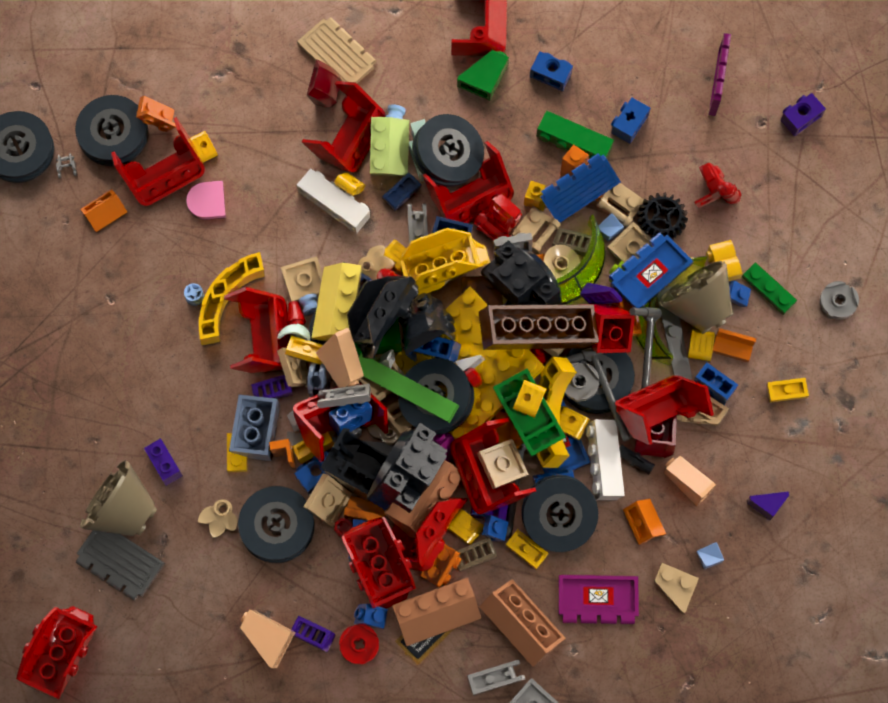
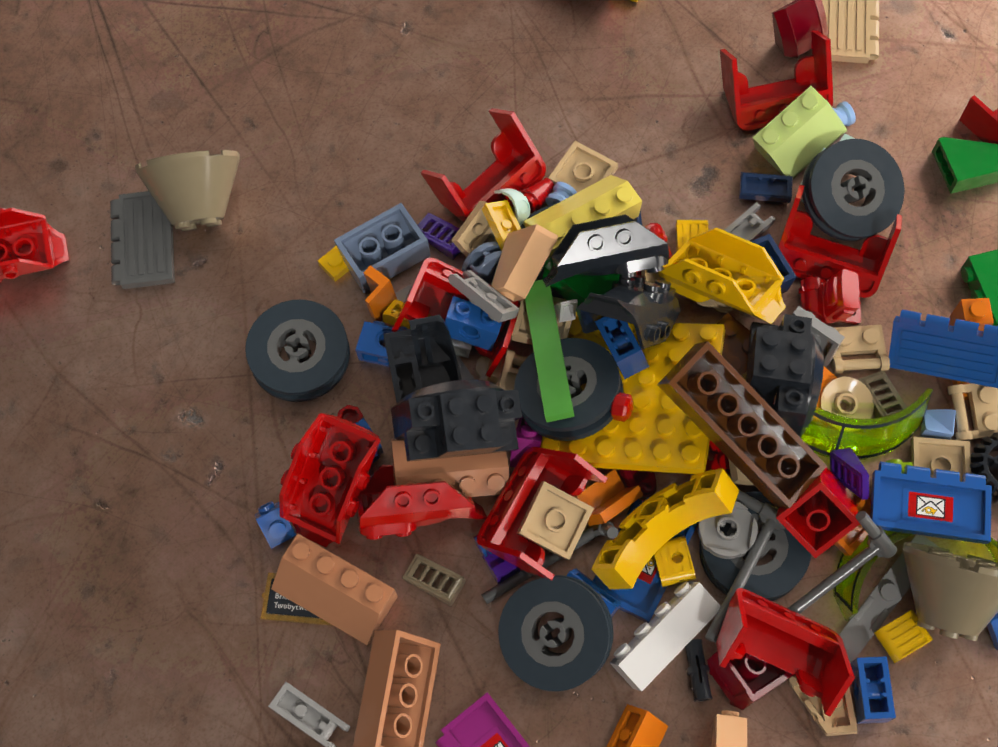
camera: 55 degrees right, 5 degrees down
dark purple brick [144,438,183,486] -> none
light blue wheel [184,283,205,306] -> none
bright pink tile [186,181,226,219] -> none
tan plate [198,499,238,538] -> none
yellow brick [199,252,265,345] -> none
light nougat slope [240,609,296,668] -> none
dark purple slope [291,616,336,652] -> none
white brick [297,168,370,234] -> none
tan plate [304,473,352,527] -> none
yellow piece [334,172,366,196] -> none
red plate [339,624,379,665] -> none
orange panel [344,496,385,521] -> none
tan plate [358,245,395,280] -> none
orange bracket [420,544,462,588] -> none
yellow piece [448,509,484,545] -> none
white piece [455,355,485,373] -> none
blue bracket [482,515,508,541] -> none
green slope [493,368,566,457] -> none
yellow plate [505,529,549,570] -> none
yellow piece [513,380,546,418] -> none
yellow window [524,180,546,211] -> none
orange panel [712,328,757,363] -> none

